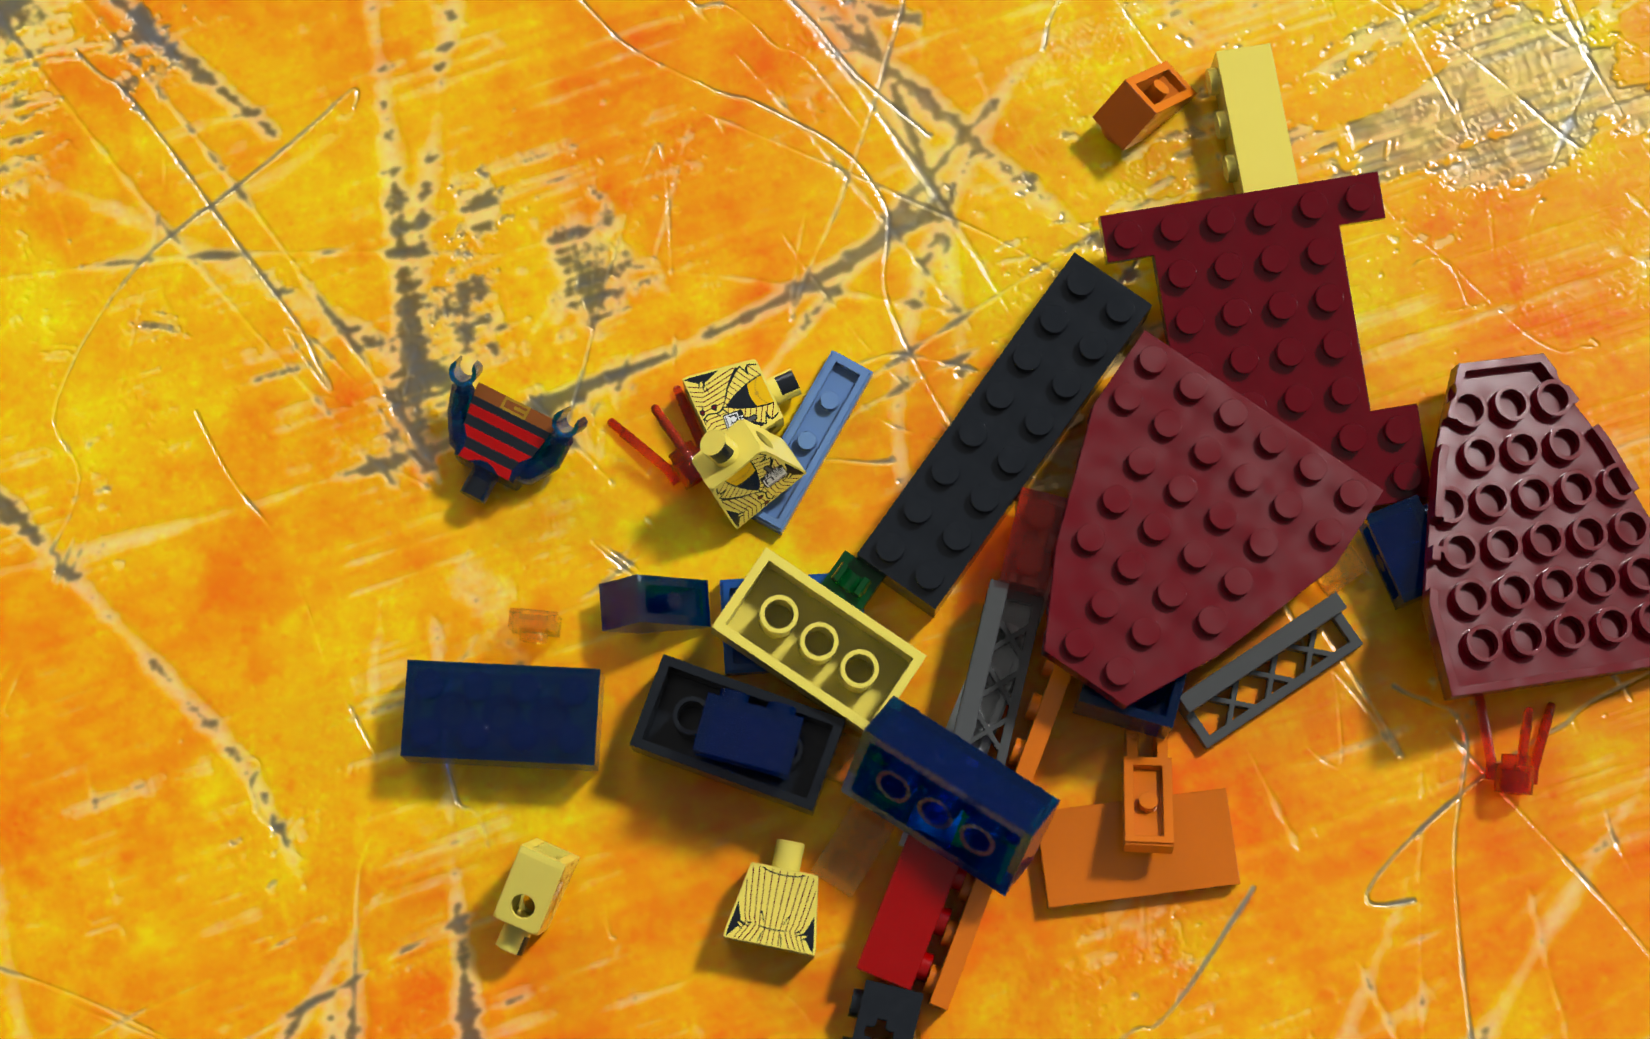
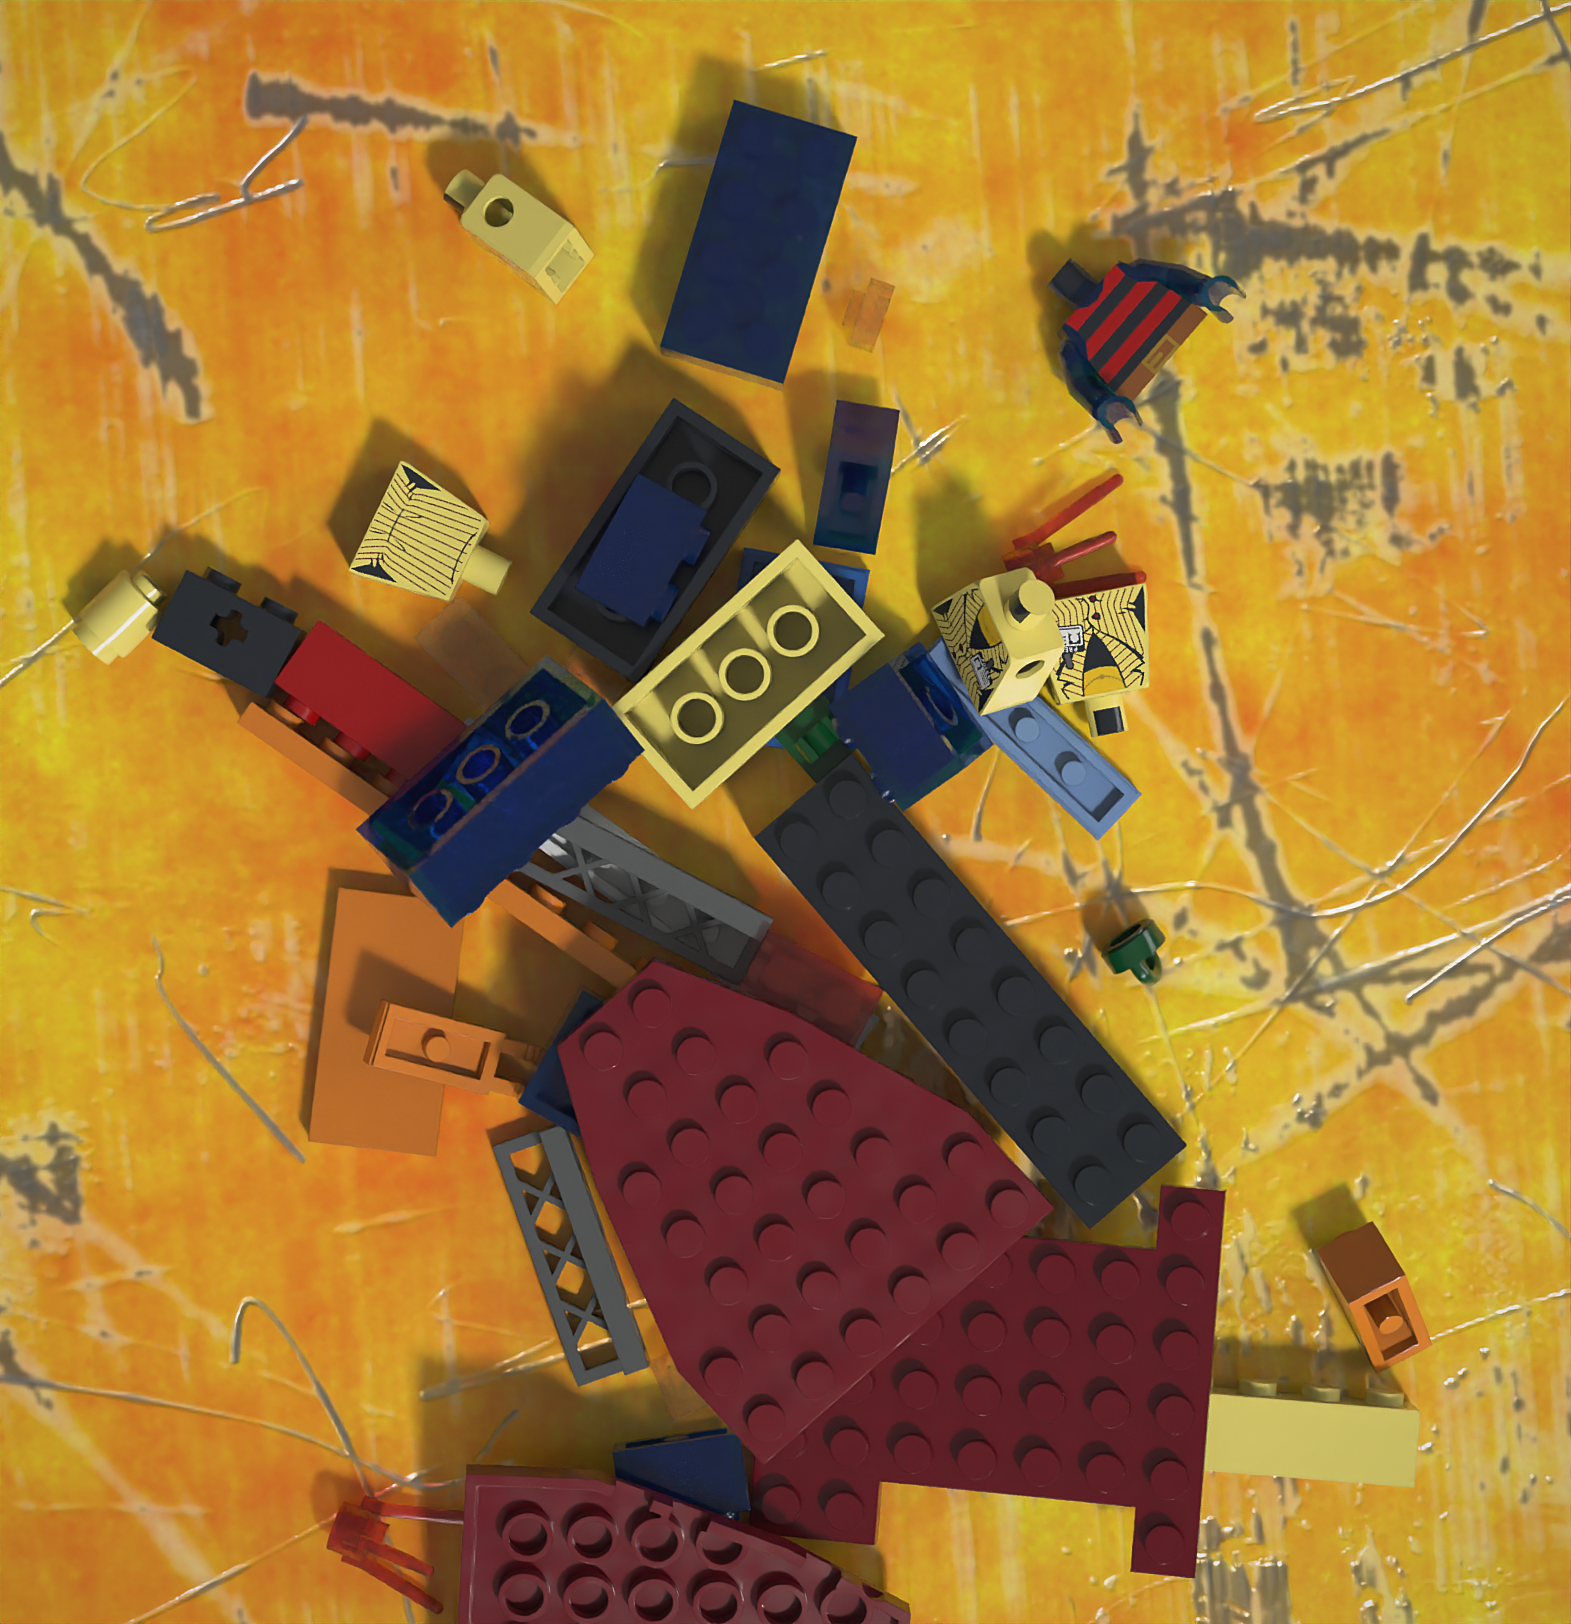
camera: 100 degrees right, 10 degrees up
none -> clear blue brick [827,641,994,812]
none -> dark green tile [1101,919,1166,986]

